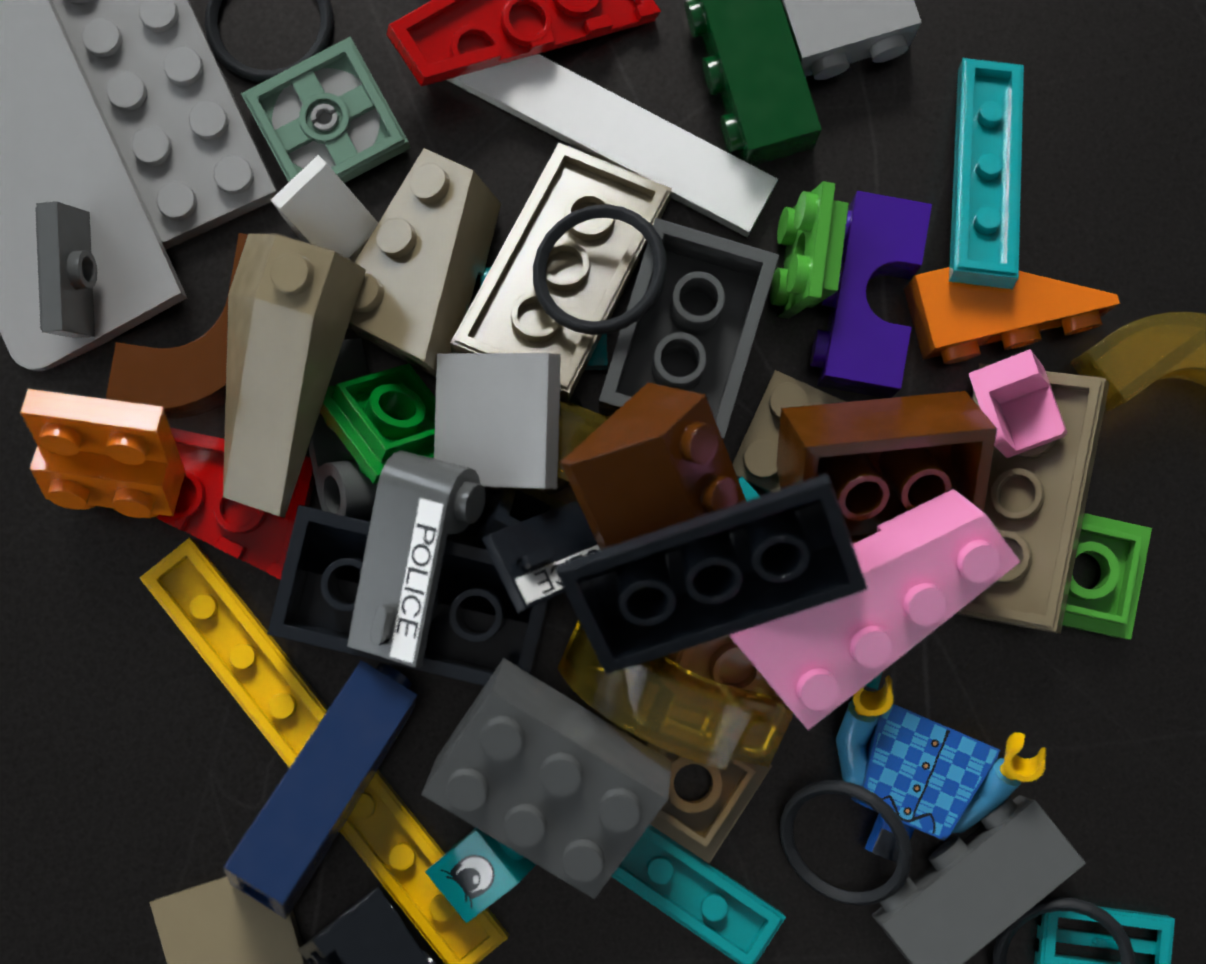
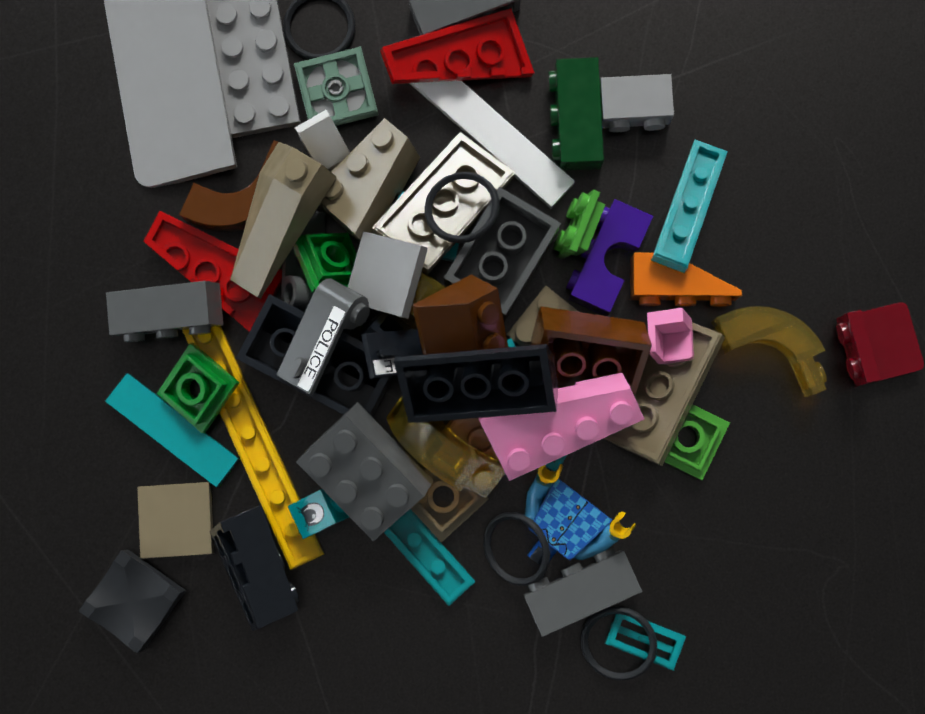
camera: 20 degrees right, 0 degrees up
orange plate [21,389,185,518] -> none
dark grey plate [35,201,98,338] -> none
dark blue slope [223,660,417,919] -> none
none -> teal tile [105,373,240,487]
none -> dark grey brick [106,281,224,342]
none -> green piece [157,343,240,433]

